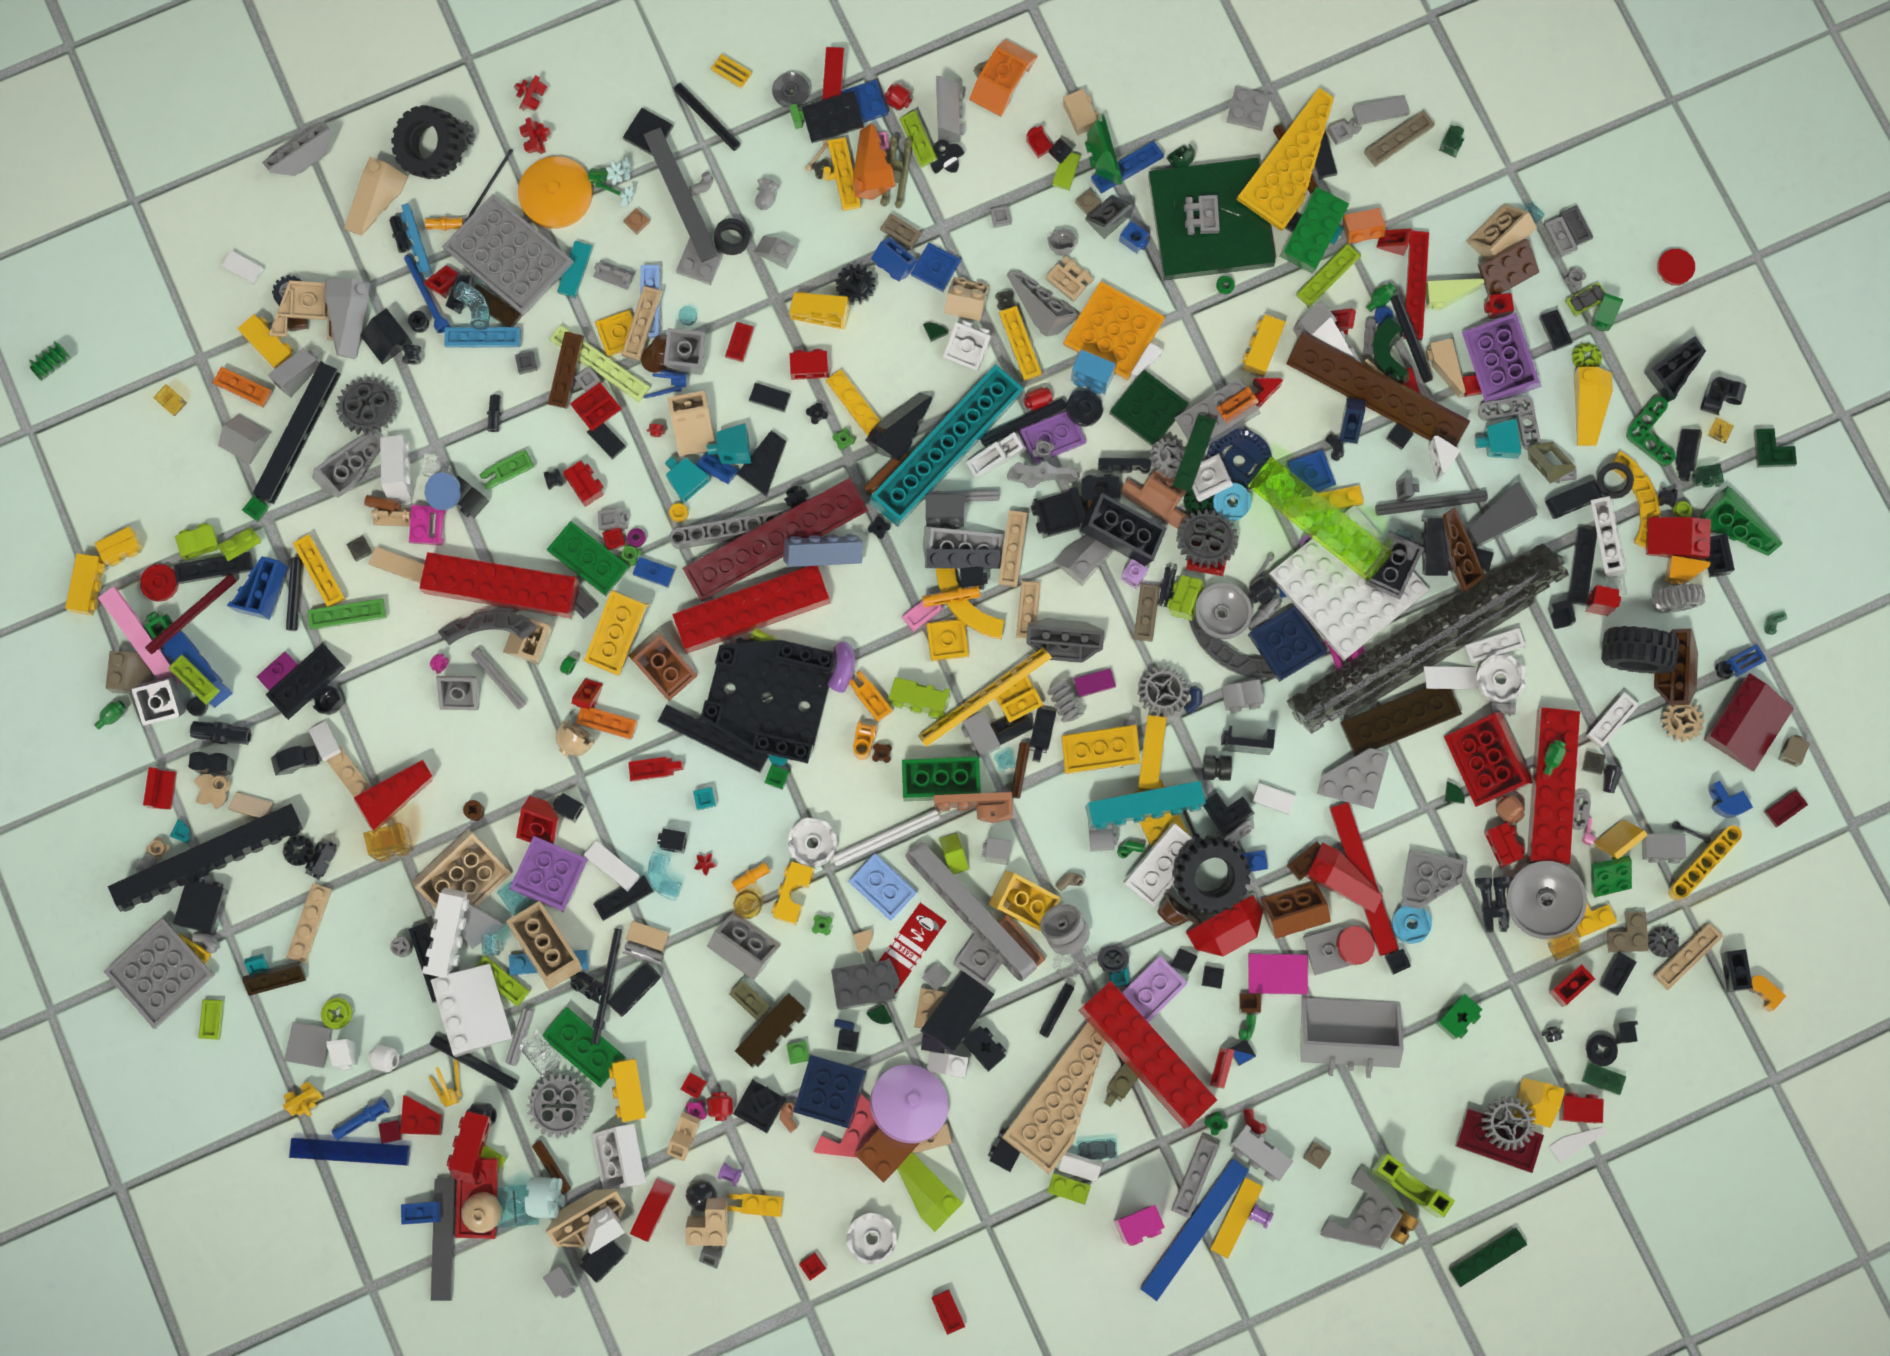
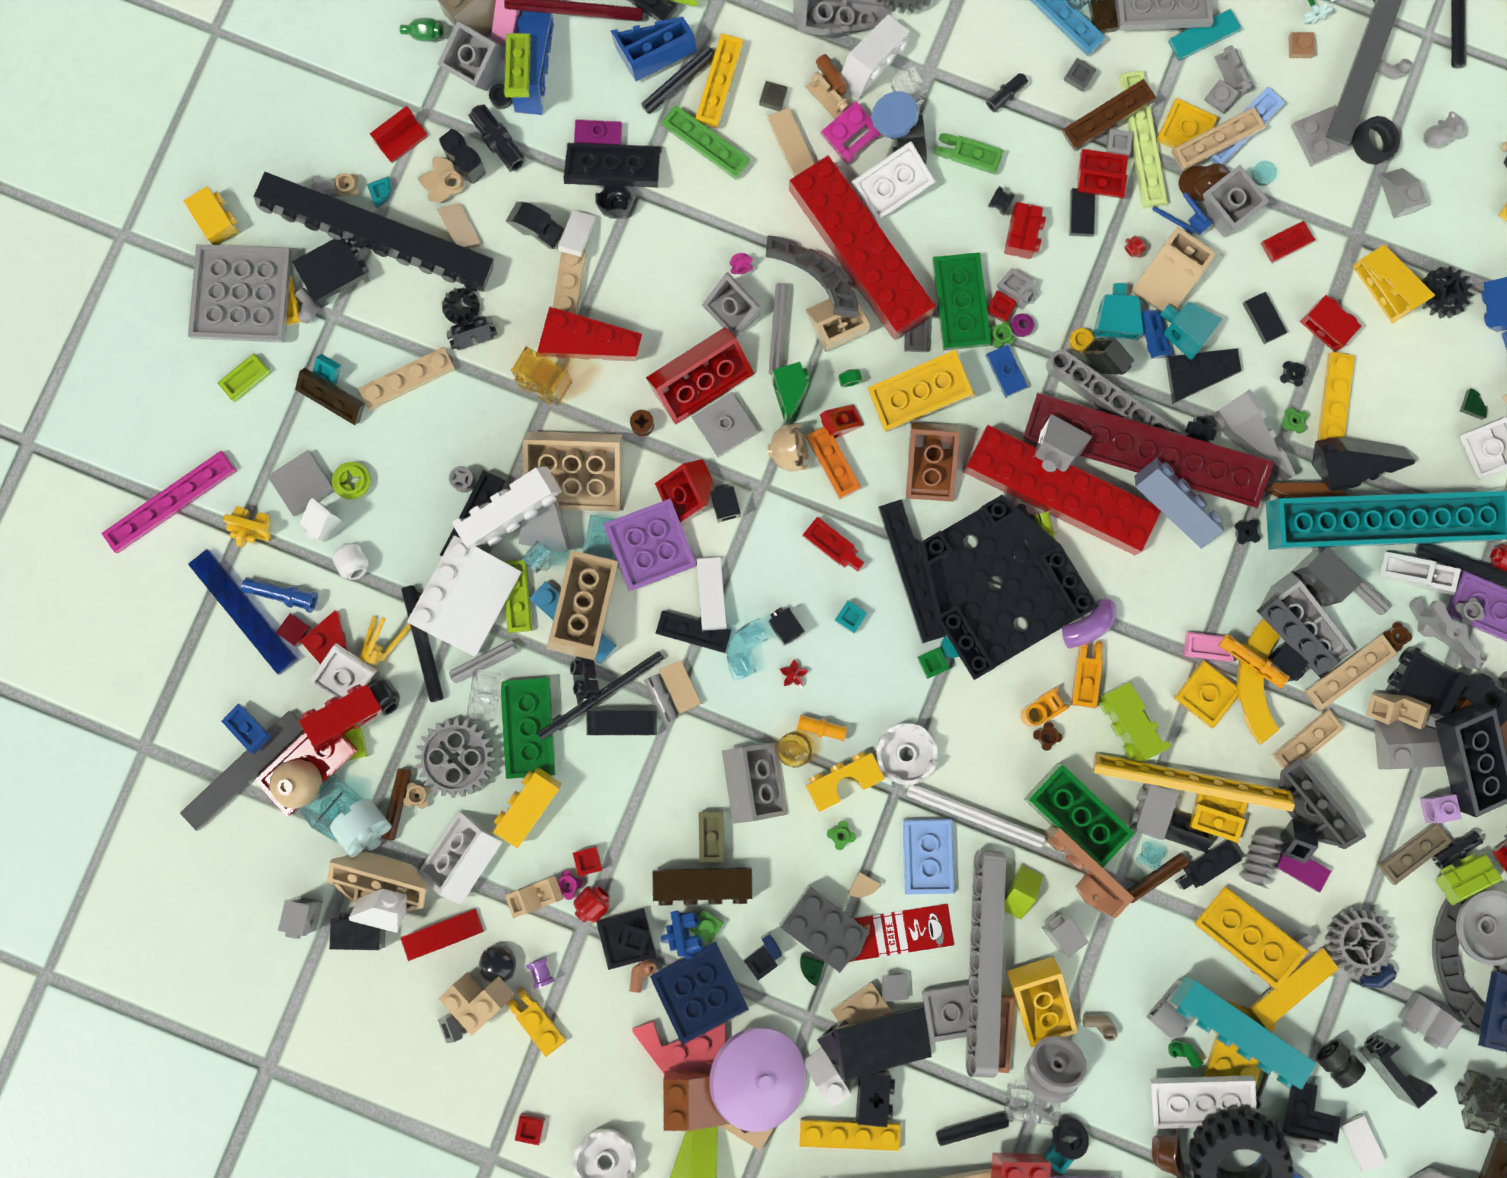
camera: 40 degrees right, 5 degrees up
none -> dark pink tile [101,450,237,554]
none -> yellow brick [183,186,239,245]
none -> white plate [308,643,377,699]
none -> tan plate [403,783,431,809]
none -> red slope [645,327,754,425]
none -> blue hips [661,910,703,960]
none -> light grey plate [692,392,758,458]
none -> green slope [772,362,810,425]
none -> yellow plate [799,1119,901,1151]
none -> white tile [851,141,936,222]
none -> light grey torso [1035,414,1092,472]
none -> pearl dark grey brick [1082,337,1134,375]
none -> light grey plate [1204,79,1239,113]
none -> light grey wedge [1211,389,1296,481]
none -> black brick [1280,819,1318,864]
none -> tan slope [1366,693,1431,729]
none -> reddish brown plate [1383,622,1412,651]

